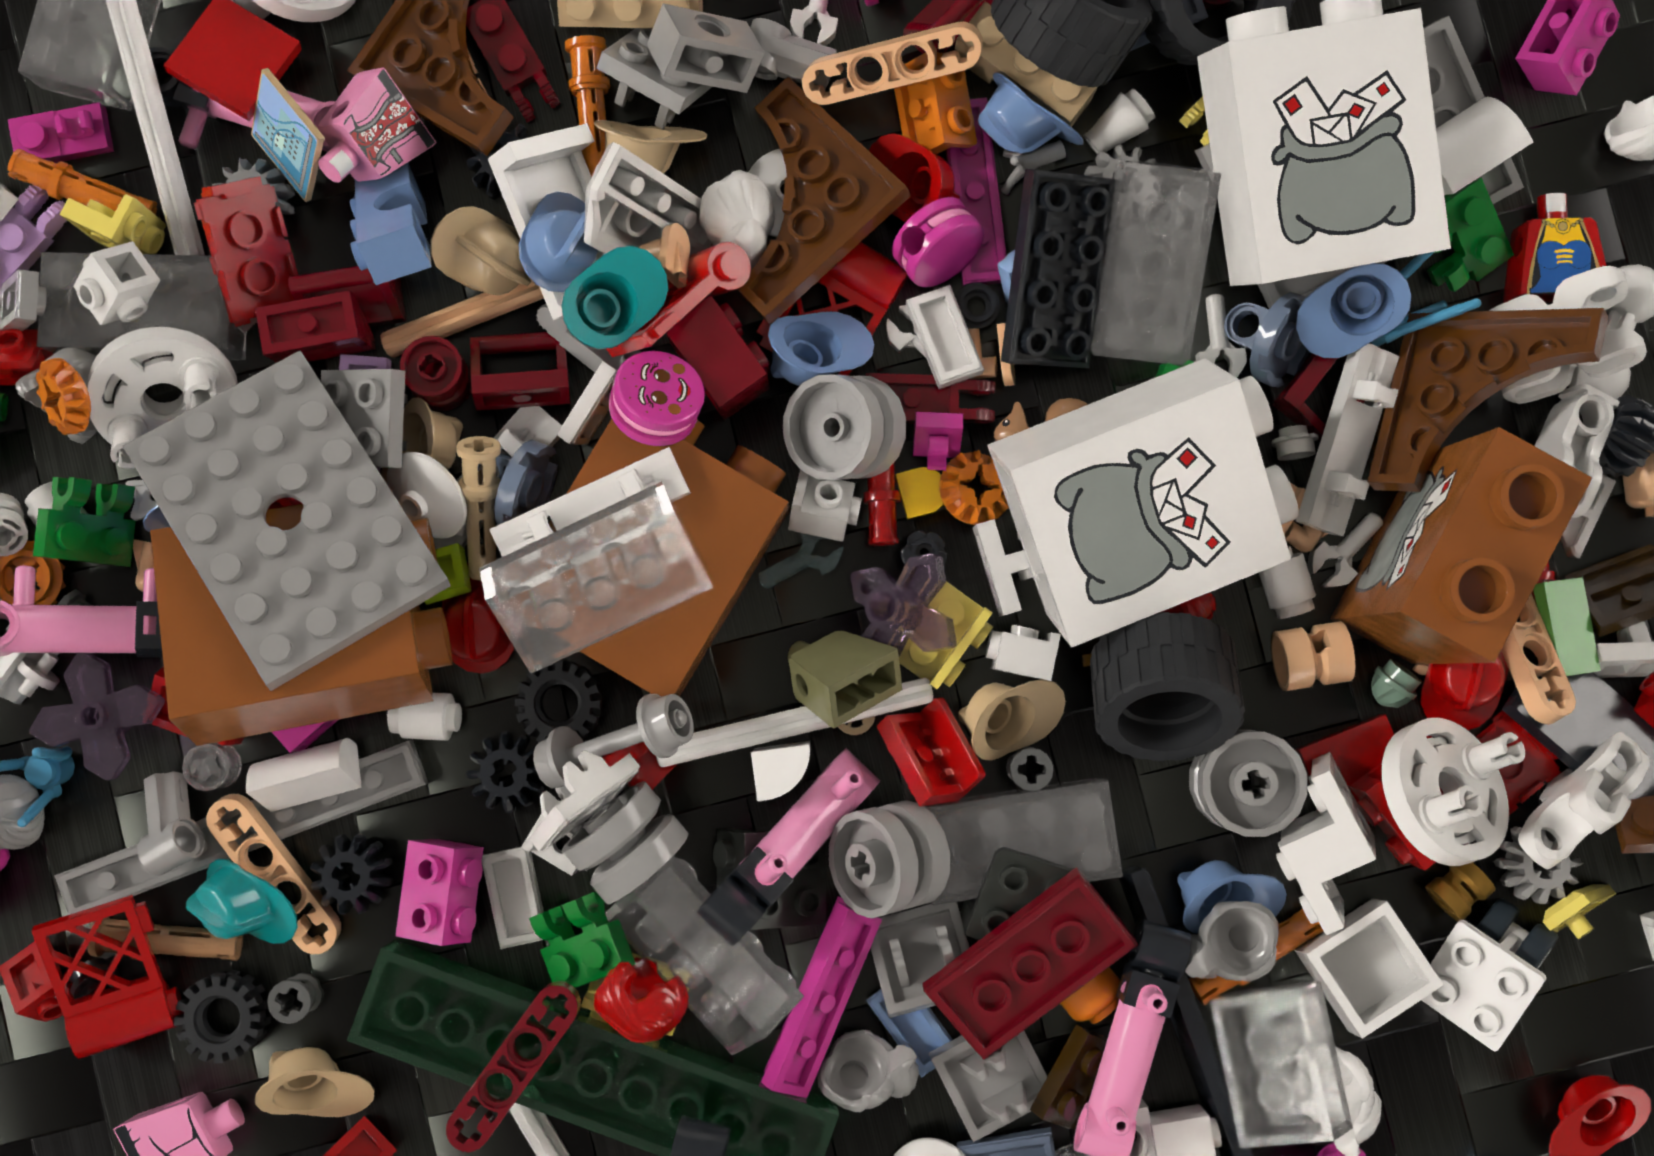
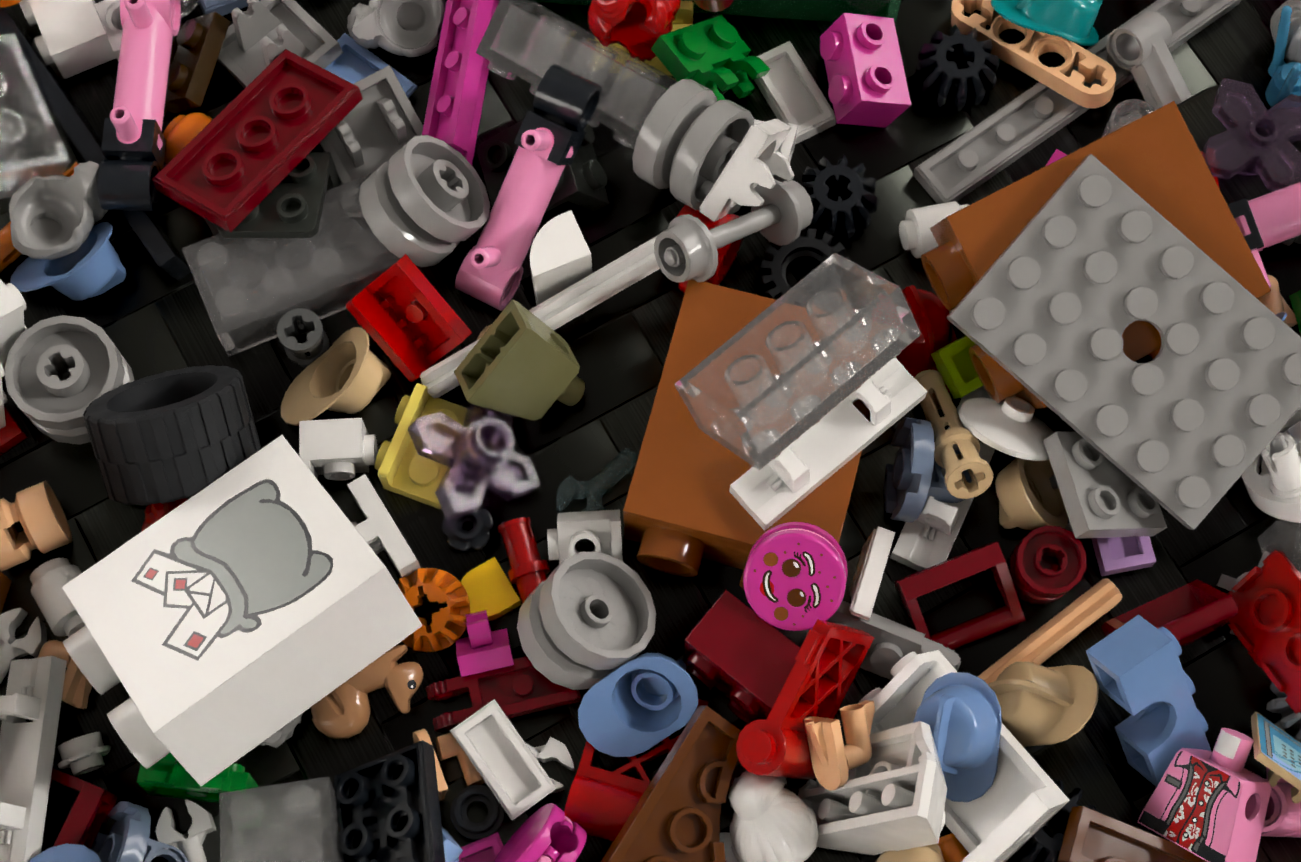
camera: 165 degrees right, 15 degrees down
white brick [246,738,362,812] -> none
dark red tile [255,290,376,363] -> none
teal piece [561,246,668,349] -> none

